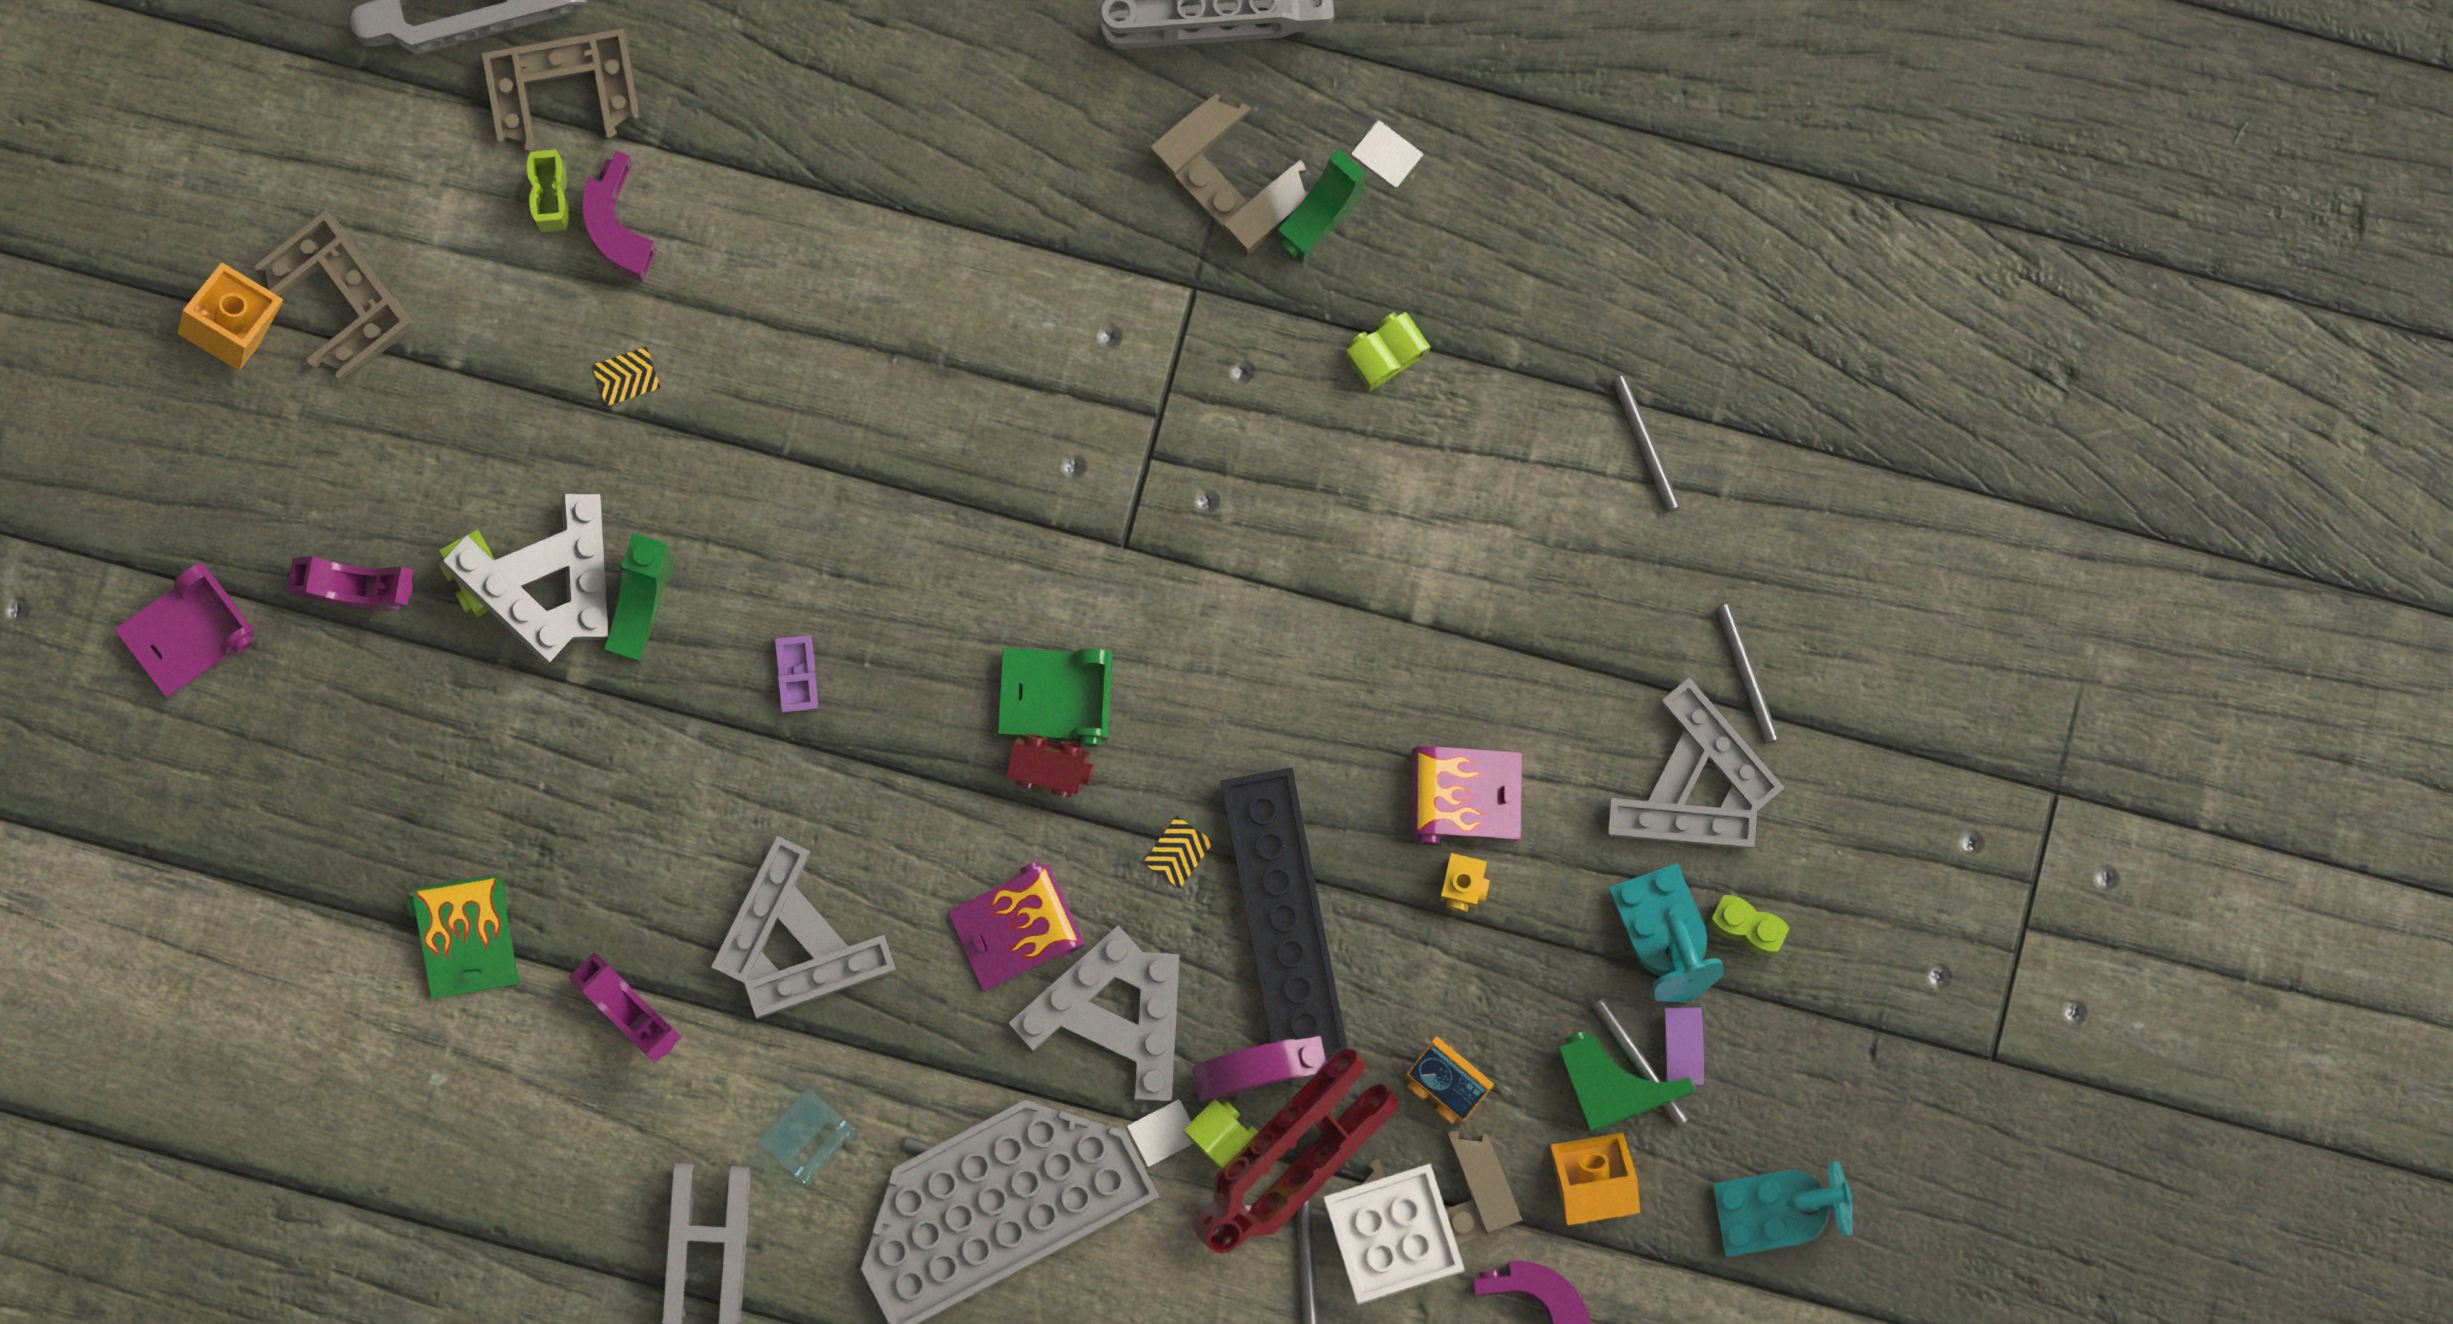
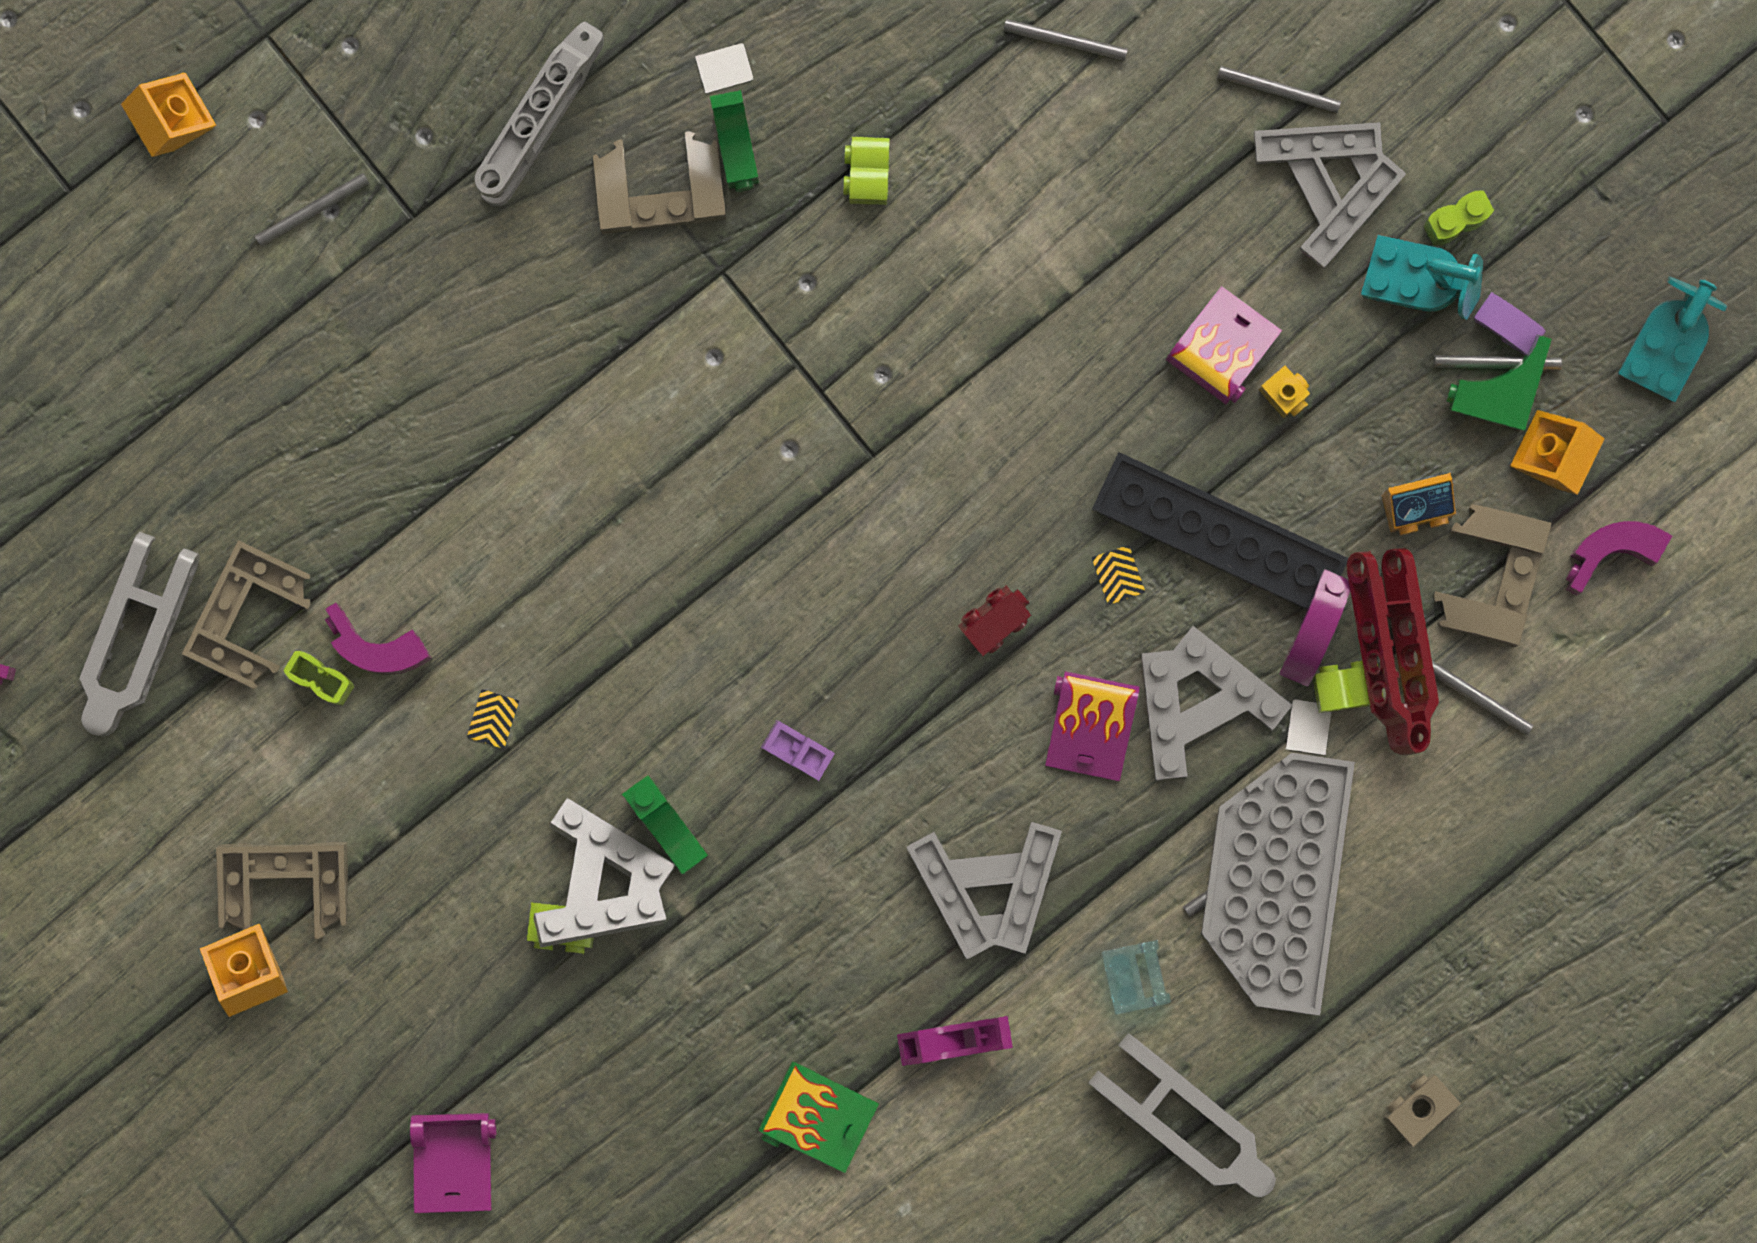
camera: 45 degrees left, 5 degrees up
magenta arch [286,556,413,611] -> none
green door [998,647,1113,747] -> none
white plate [1324,1164,1464,1305] -> none

